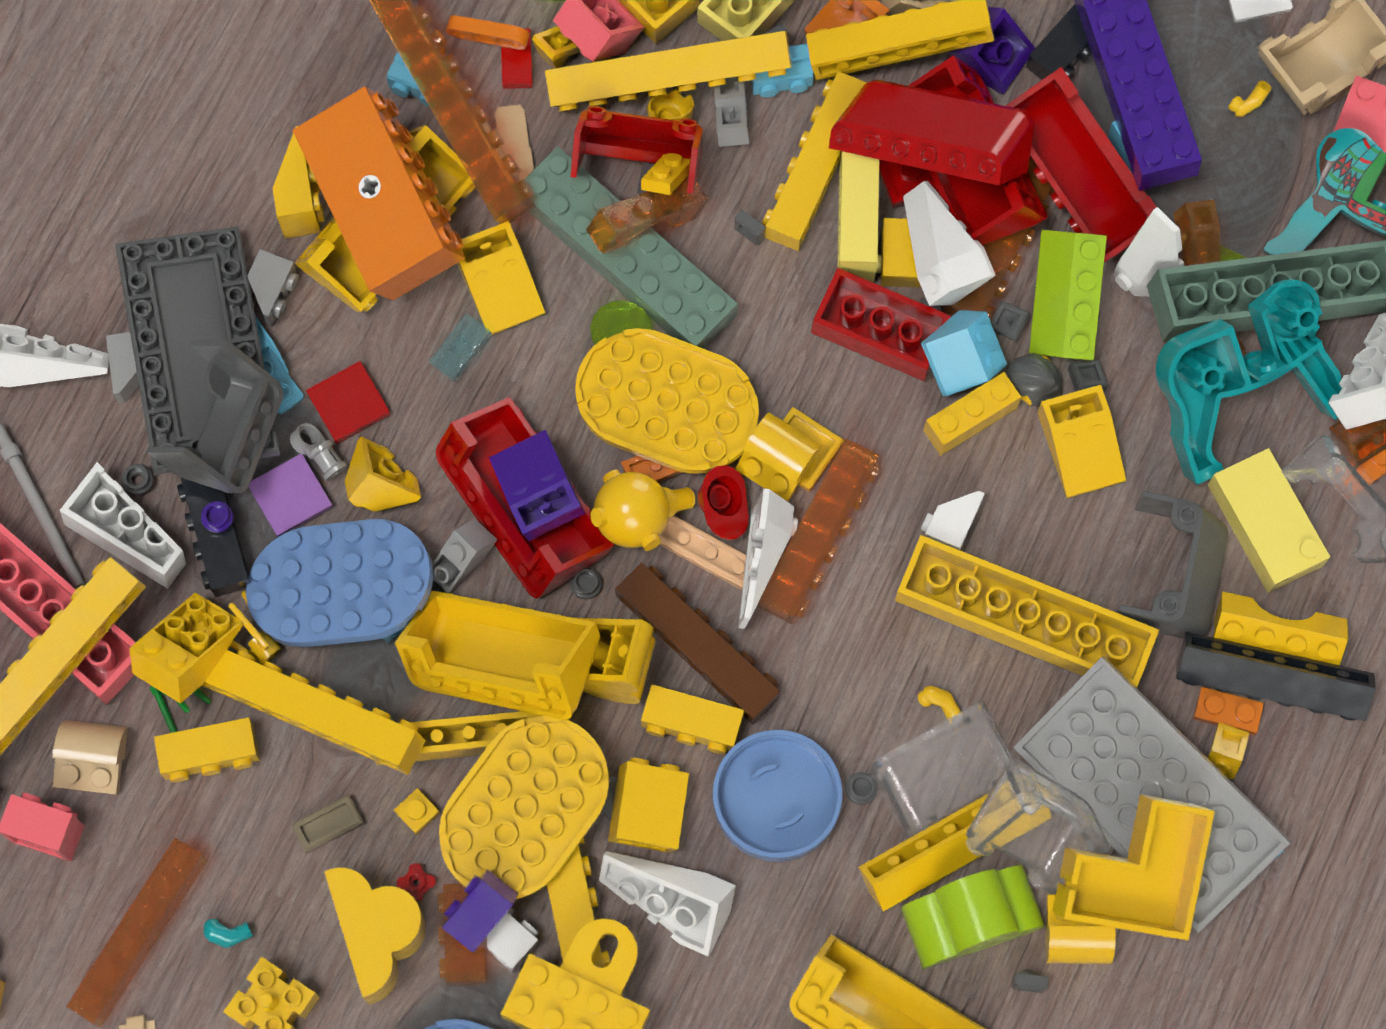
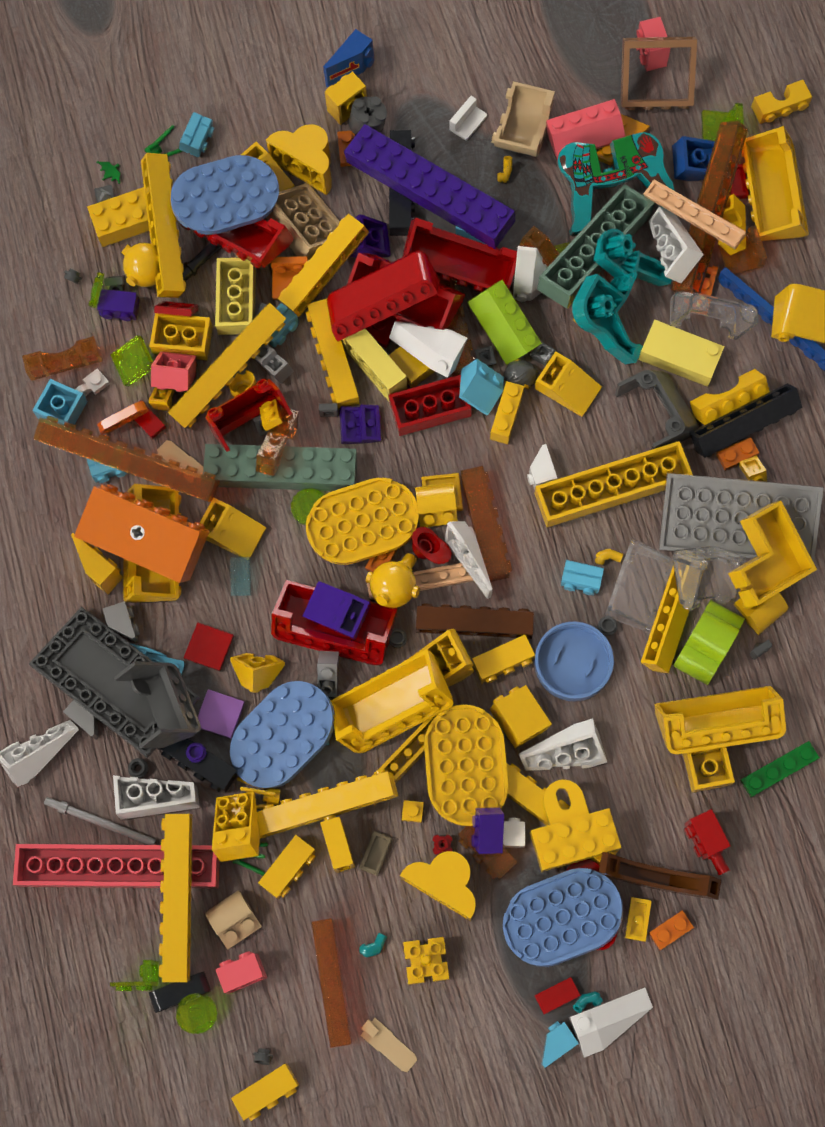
camera: 35 degrees left, 0 degrees up
light grey connector [290,423,348,481] -> none
none -> yellow brick [320,815,355,873]
none -> dark purple slope [340,404,381,444]
none -> medium azure brick [560,560,604,595]

